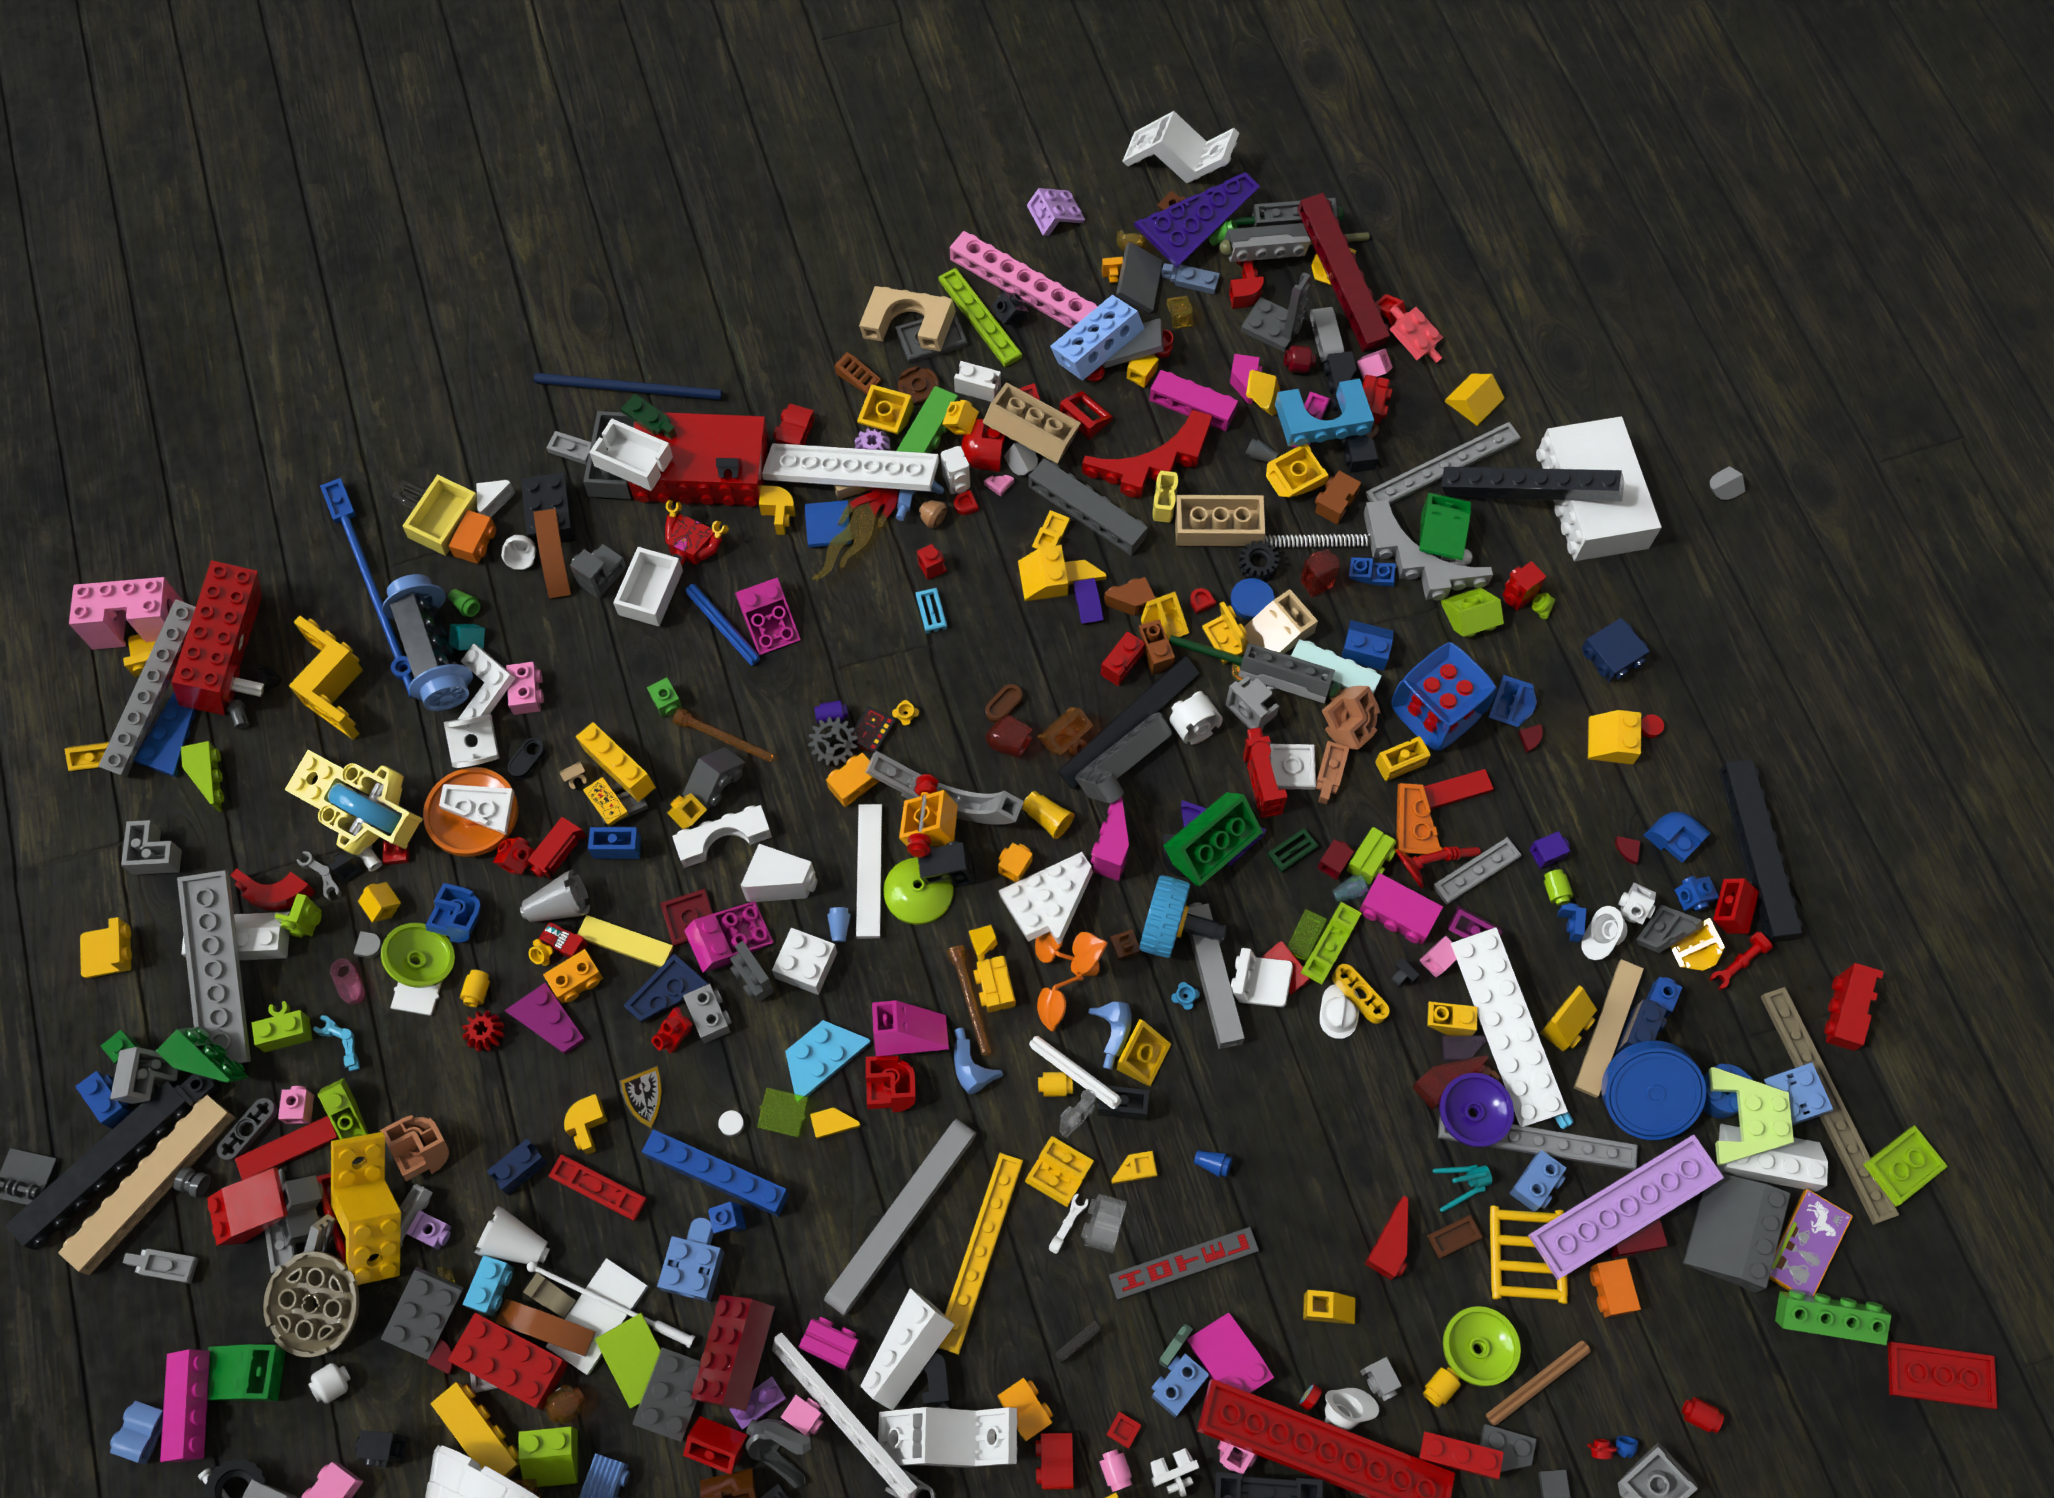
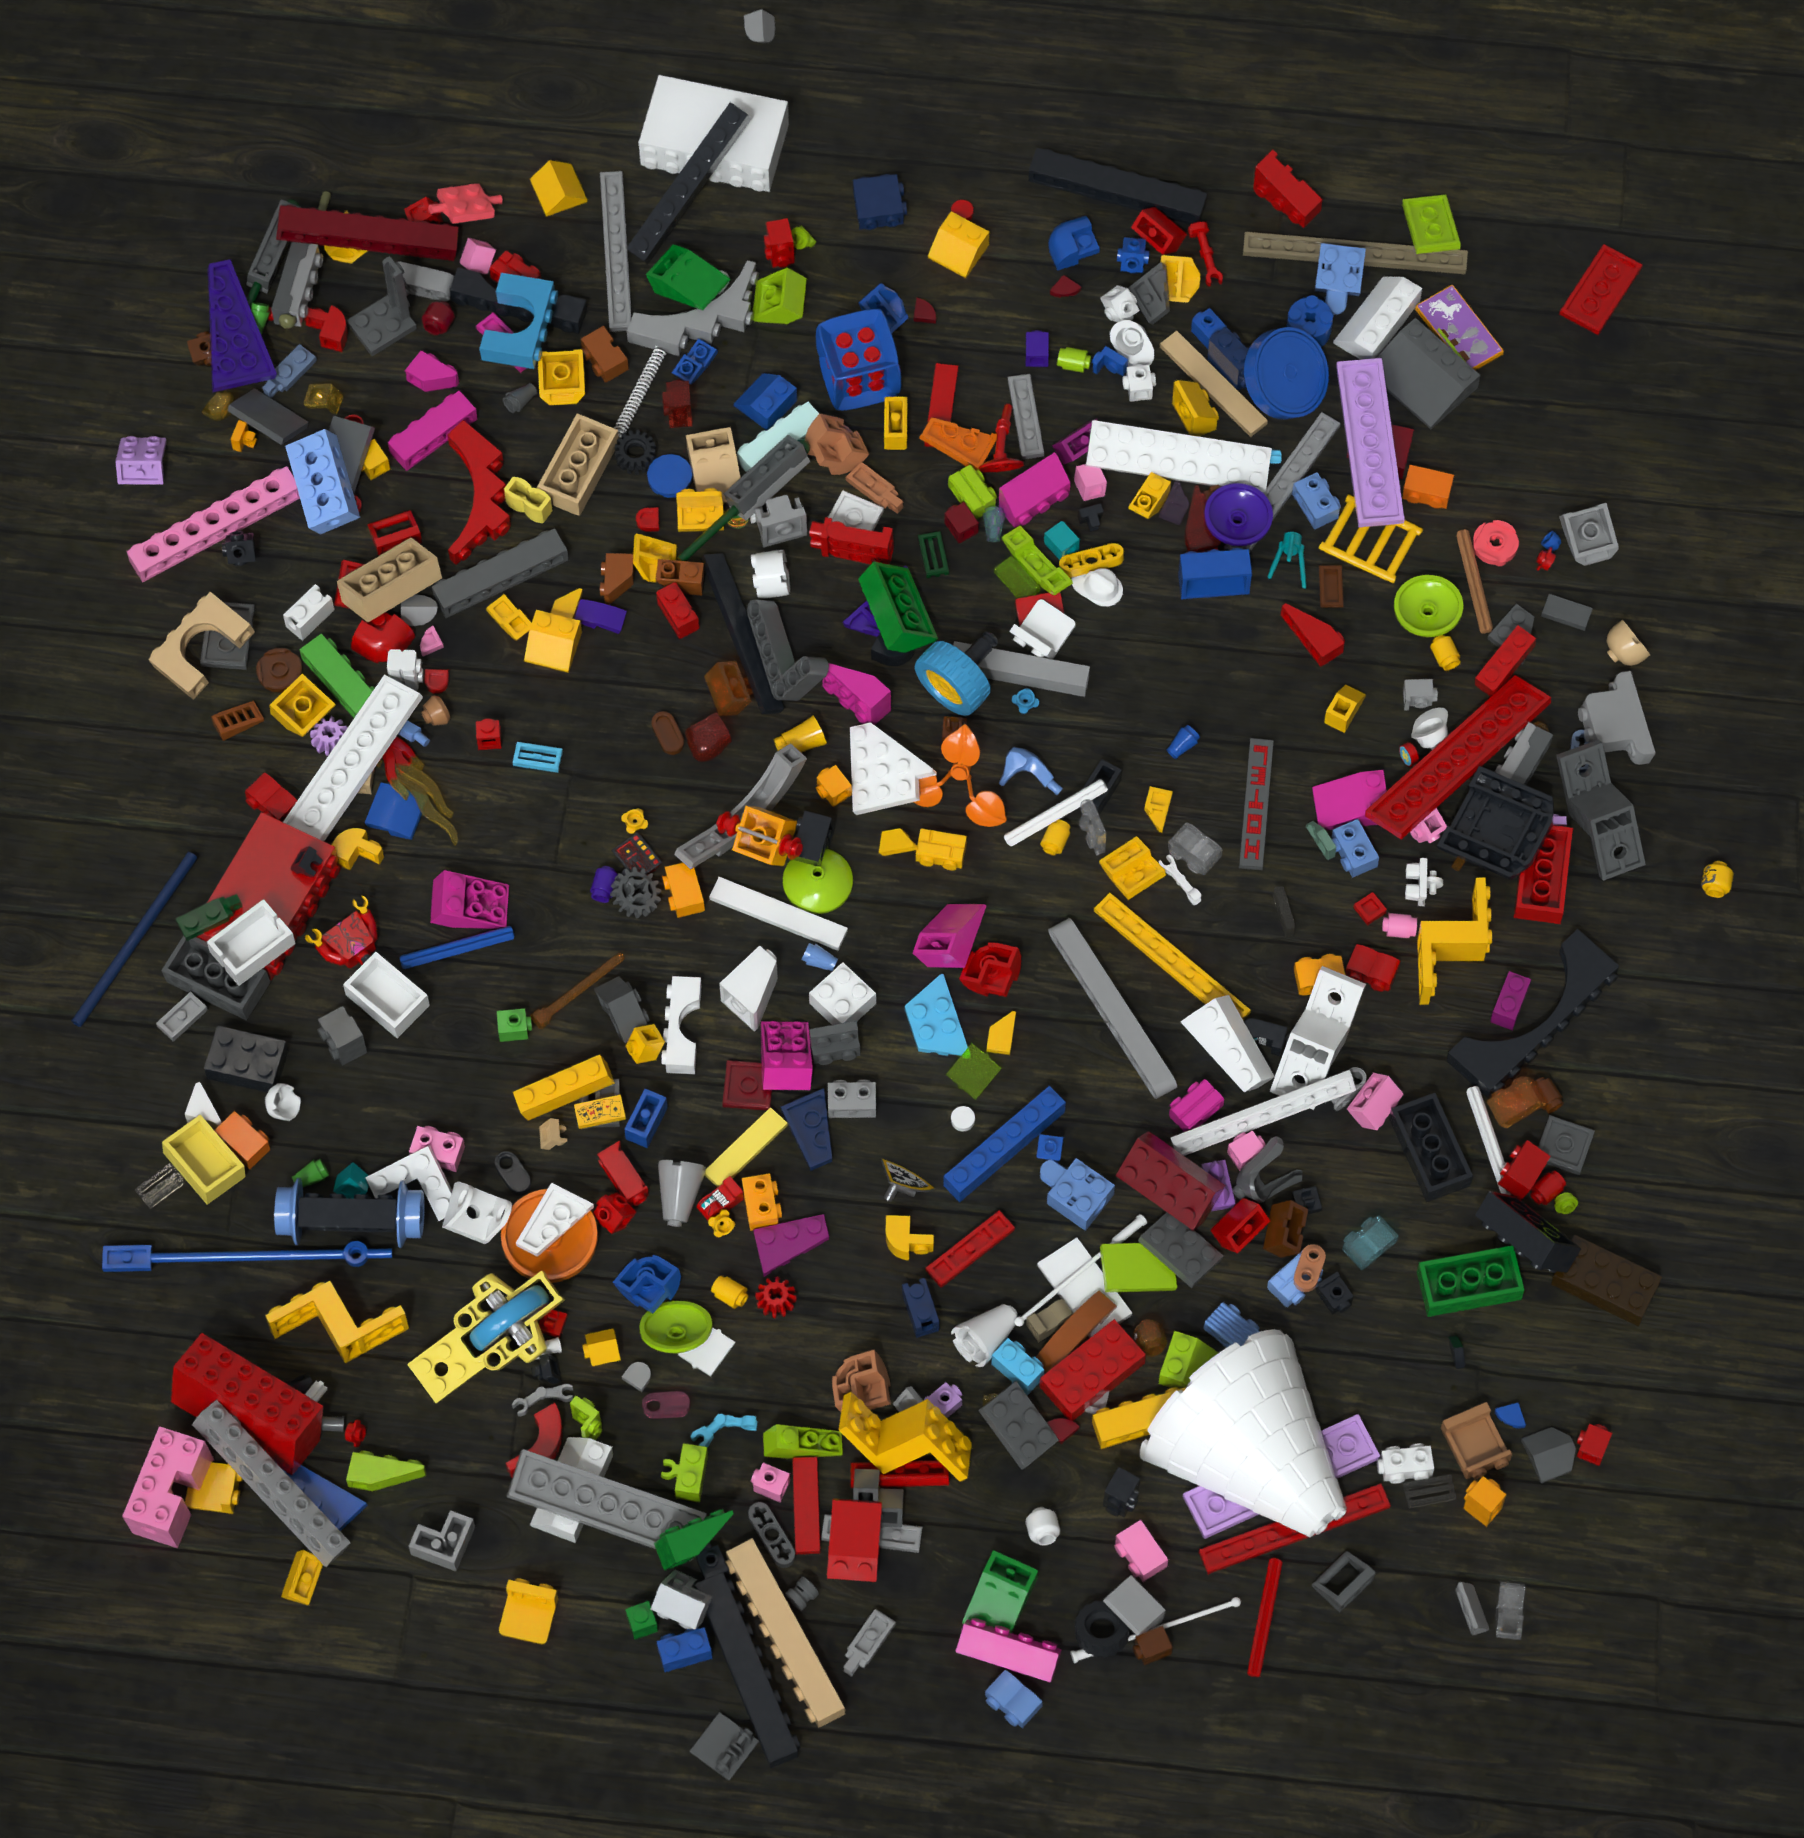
camera: 65 degrees left, 0 degrees up
dark tan brick [263,1251,360,1357] -> none
light grey tile [304,1214,335,1253] -> none
dark orange slope [534,508,571,599] -> none
red hips [651,1007,693,1053] -> none
lime tile [938,268,1022,367] -> none
yellow brick [942,400,979,435] -> none
clear orange piece [946,945,991,1057] -> none
medium blue animal [954,1028,1003,1095] -> none
yellow slope [1117,1019,1171,1086] -> none
white bracket [1122,111,1239,183] -> none
yellow slope [1246,370,1280,415] -> none
red brick [1682,1397,1724,1433] -> none
yellowish green wing [1708,1067,1794,1165] -> none
bright green brick [1775,1289,1891,1345] -> none
none -> red plate [345,1419,366,1447]
none -> teal panel [1044,521,1080,560]
none -> white brick [1123,364,1156,402]
none -> blue piece [1178,548,1252,599]
none -> coral plate [1473,520,1519,566]

